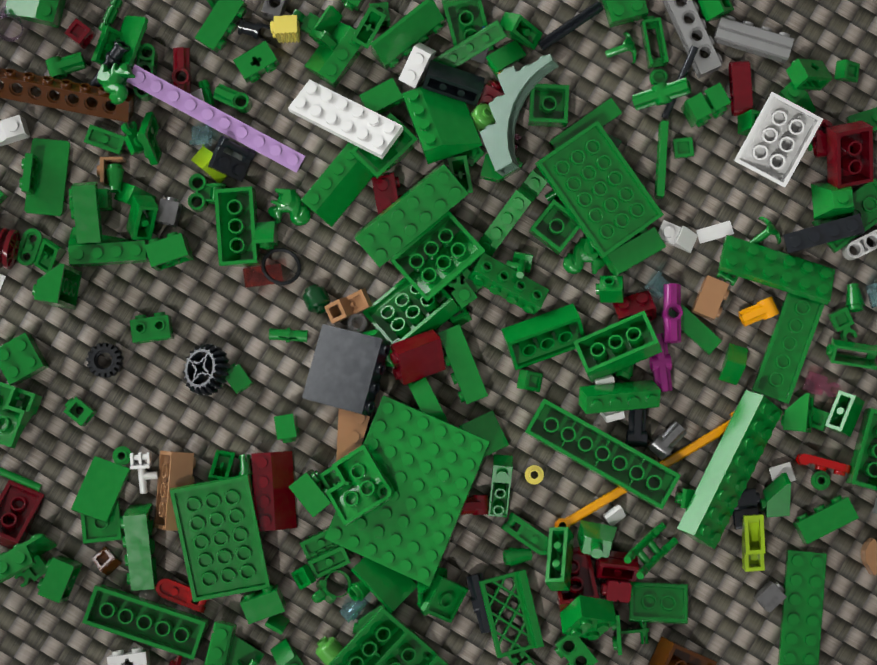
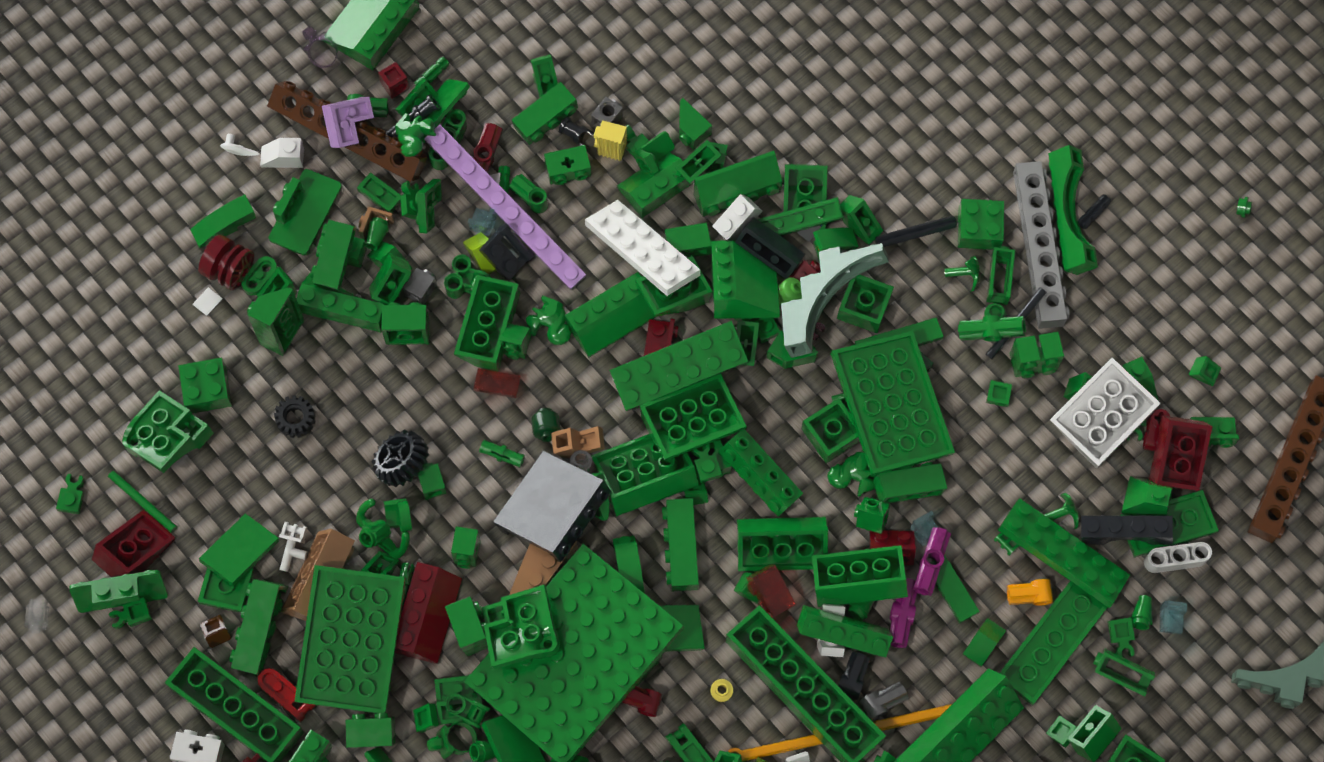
camera: 15 degrees right, 15 degrees down
green brick [37,555,83,603] -> none
green brick [63,397,97,426] -> none
green plate [112,446,132,466] -> none
green brick [130,312,174,344] -> none
black tyre [261,248,301,285] -> none
dark red brick [390,329,445,385] -> none
green arch [478,167,548,257] -> none
green slope [488,454,513,518] -> none
green arm [506,251,533,278] -> none
green tile [654,120,669,199] -> none
white slope [658,220,698,253] -> none
medium nougat brick [691,275,730,321] -> none
white sticker [696,221,734,244] -> none
light grey brick [713,15,794,64] -> none
dark red beam [728,61,753,116] -> none
green slope [781,393,815,433] -> none
green brick [786,58,833,91] -> none
clear pink plate [802,371,840,397] -> none
none -> lavender panel [322,97,374,148]
none -> green piece [356,498,410,559]
none -> green piece [384,498,412,533]
none -> green piece [445,694,490,729]
none -> clear red brick [747,565,796,617]

